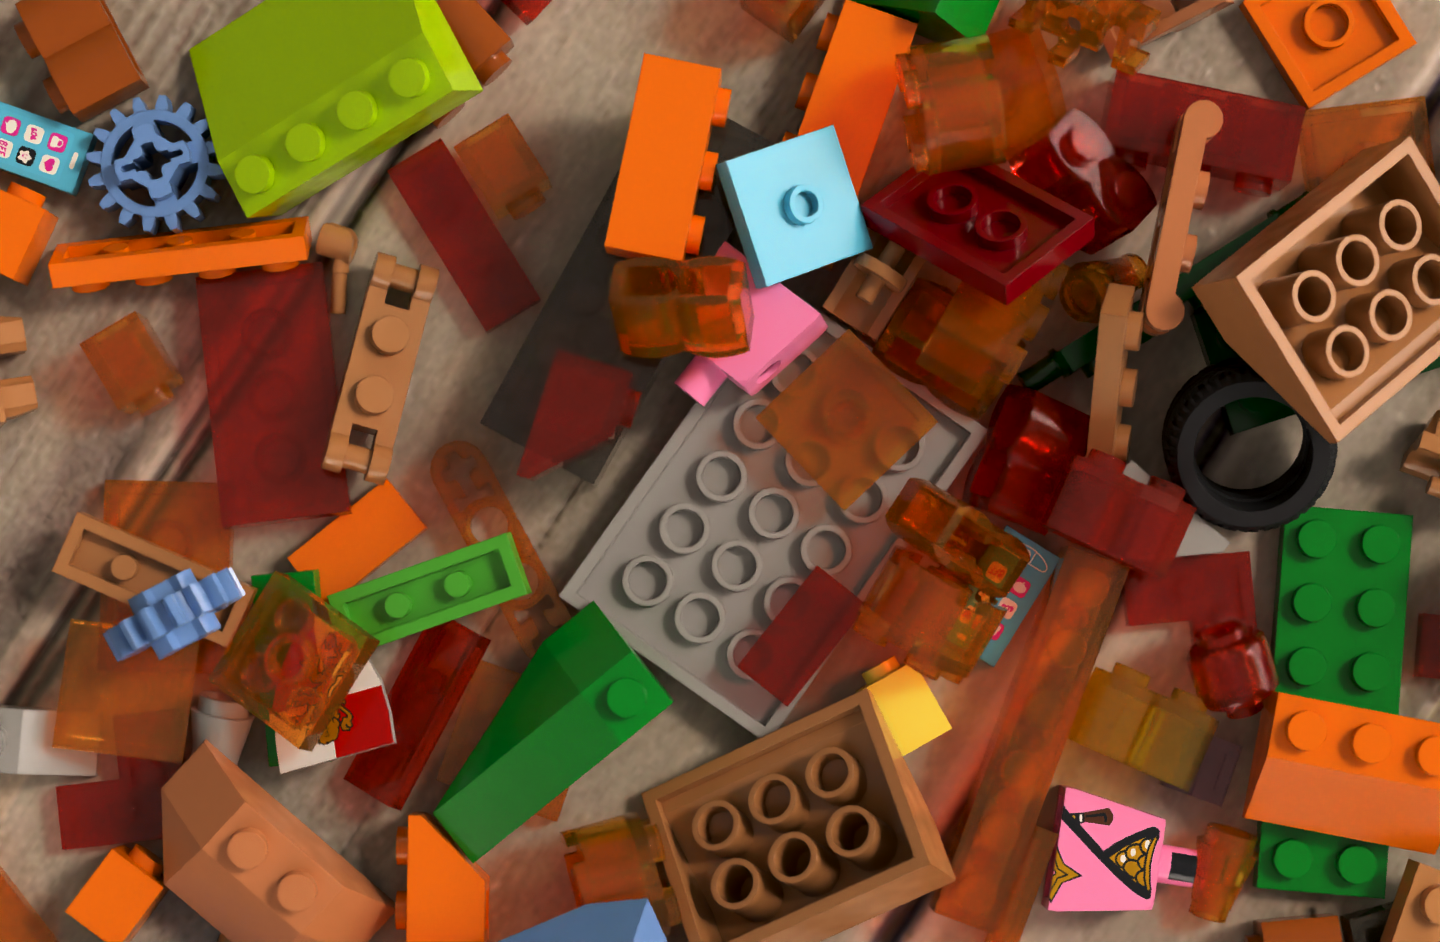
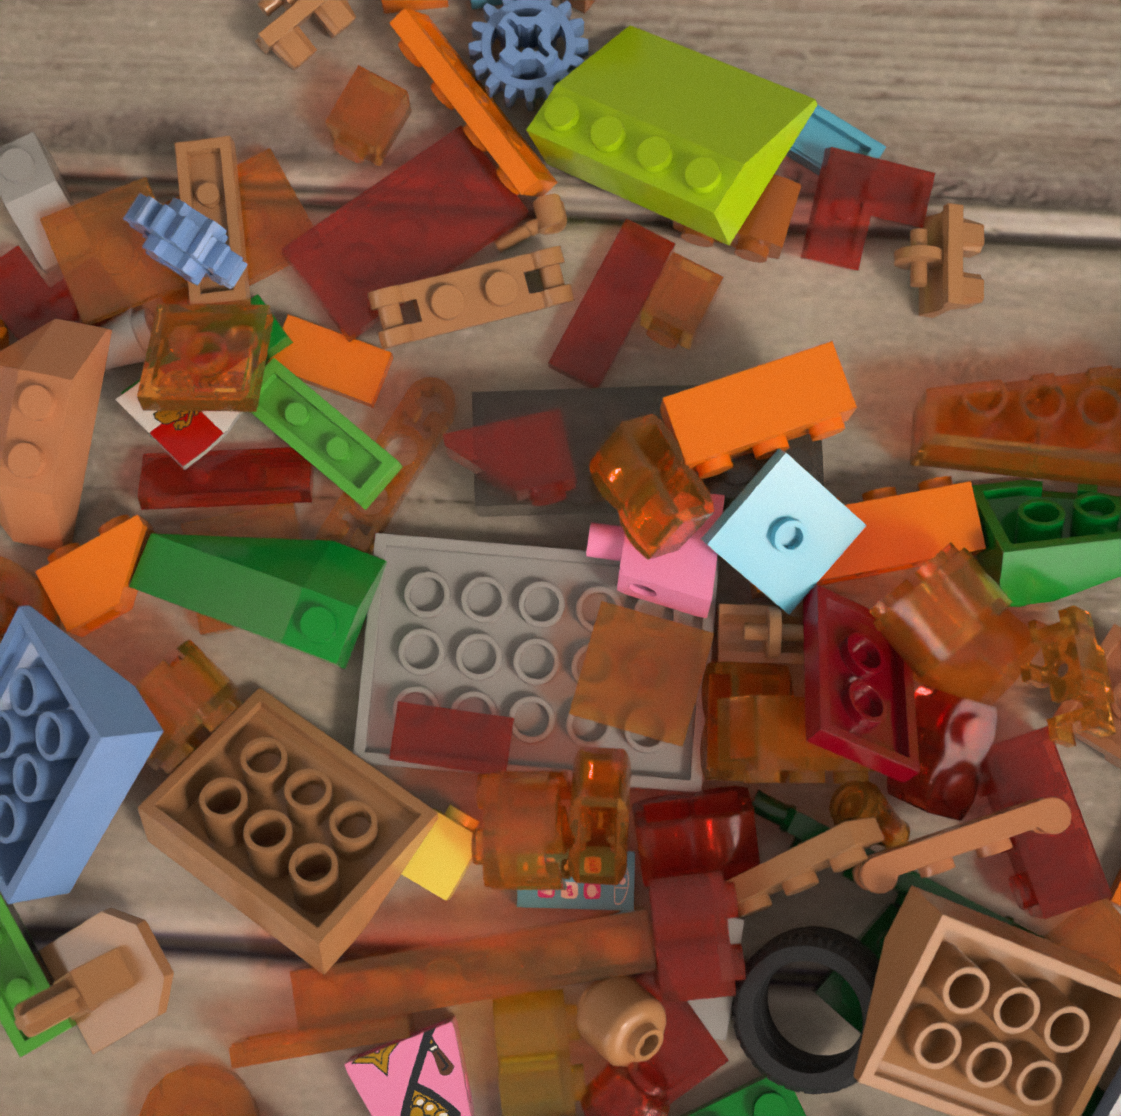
camera: 60 degrees right, 5 degrees down
none -> medium nougat head [577,974,666,1067]

